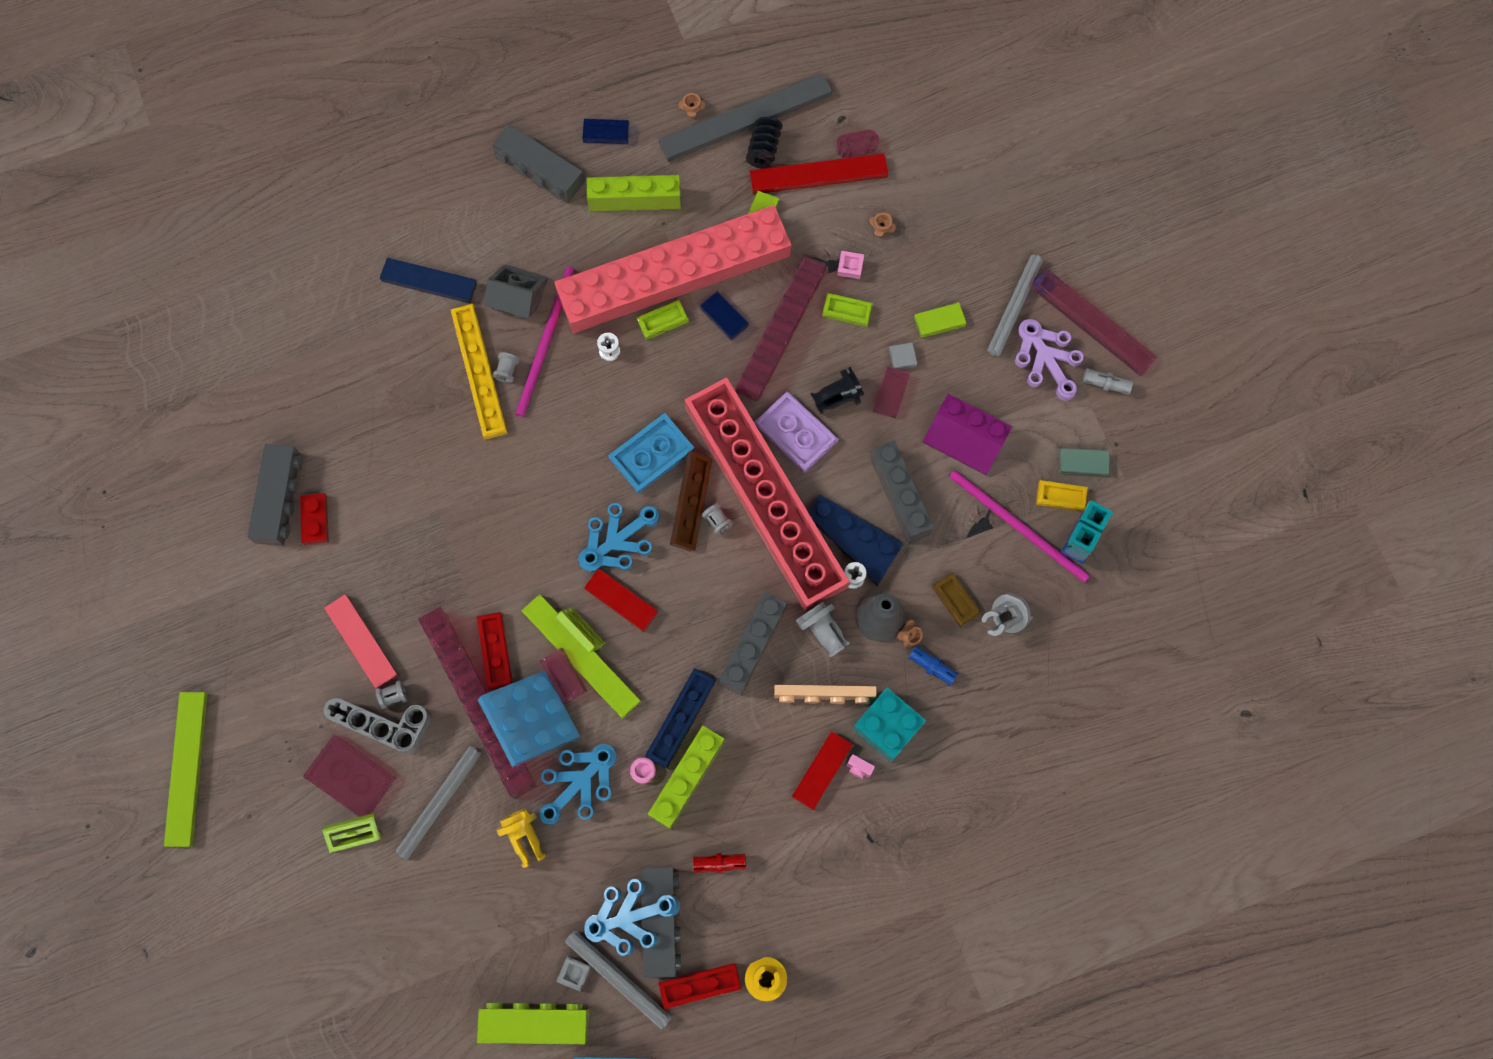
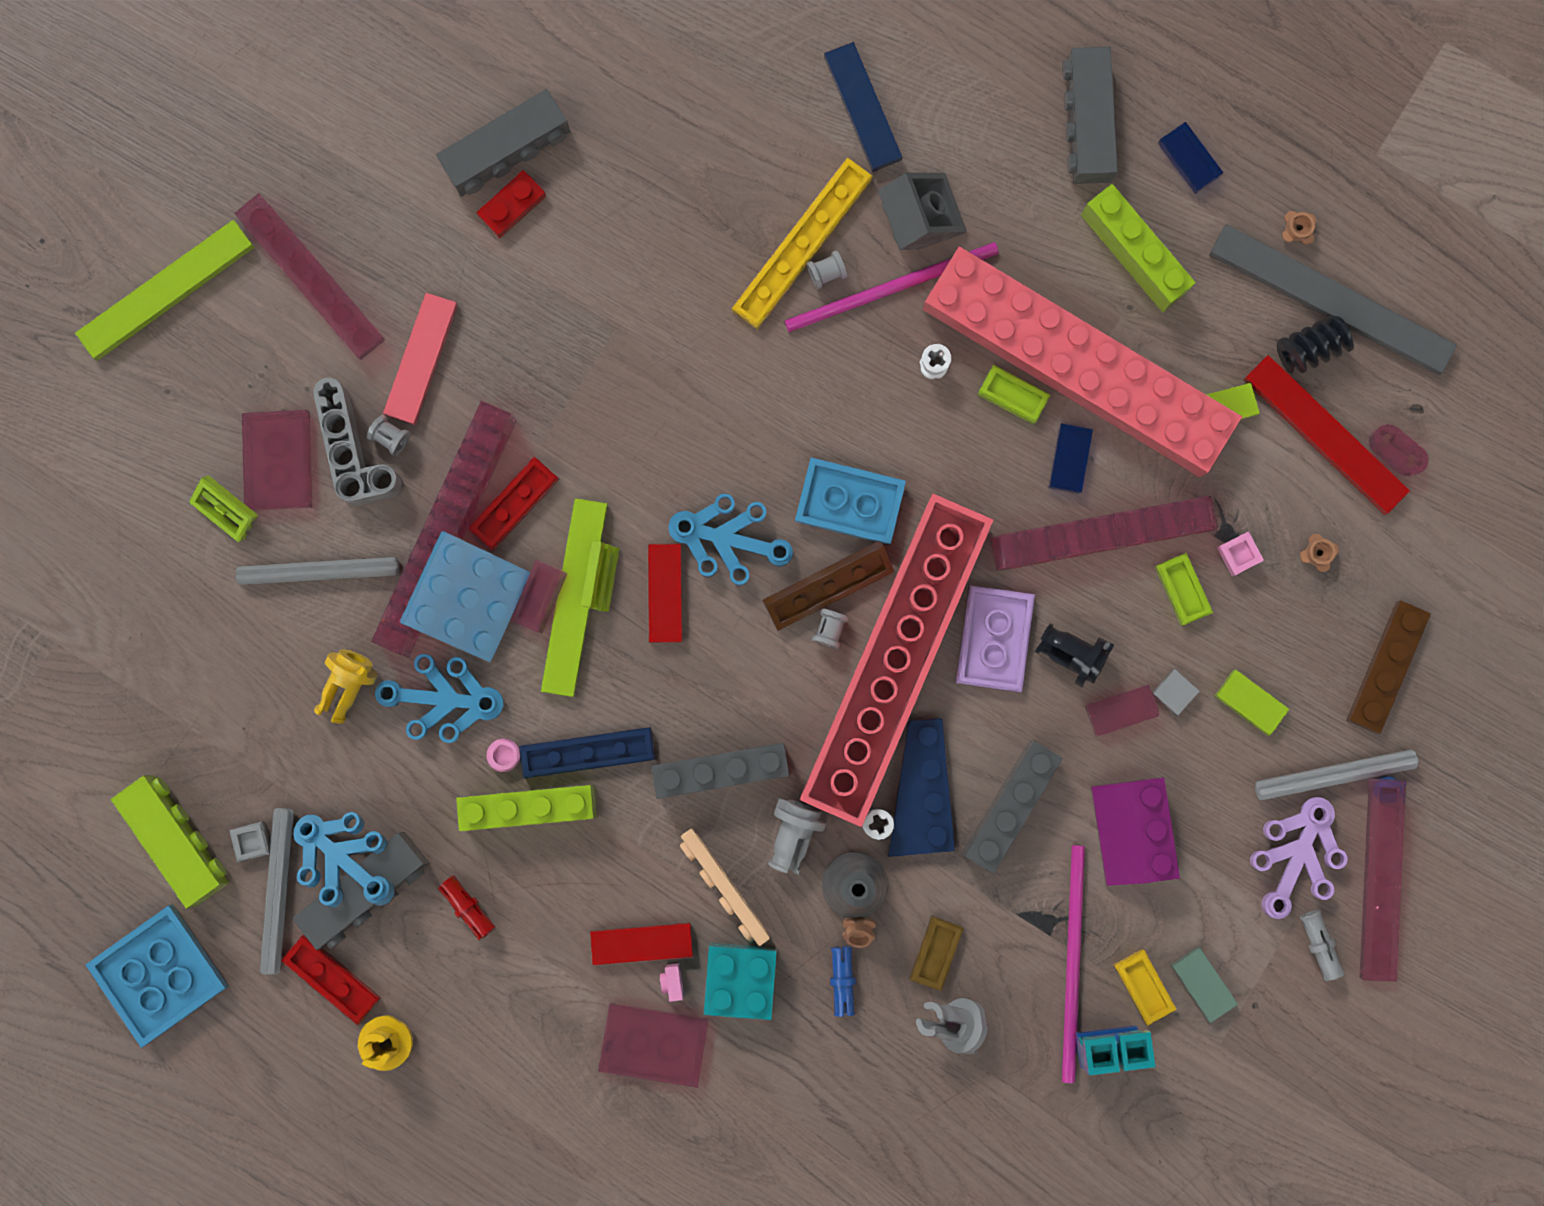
camera: 55 degrees right, 10 degrees up
none -> clear pink plate [234,193,385,360]
none -> clear pink tile [598,1003,709,1088]
none -> reddish brown plate [1346,600,1431,734]

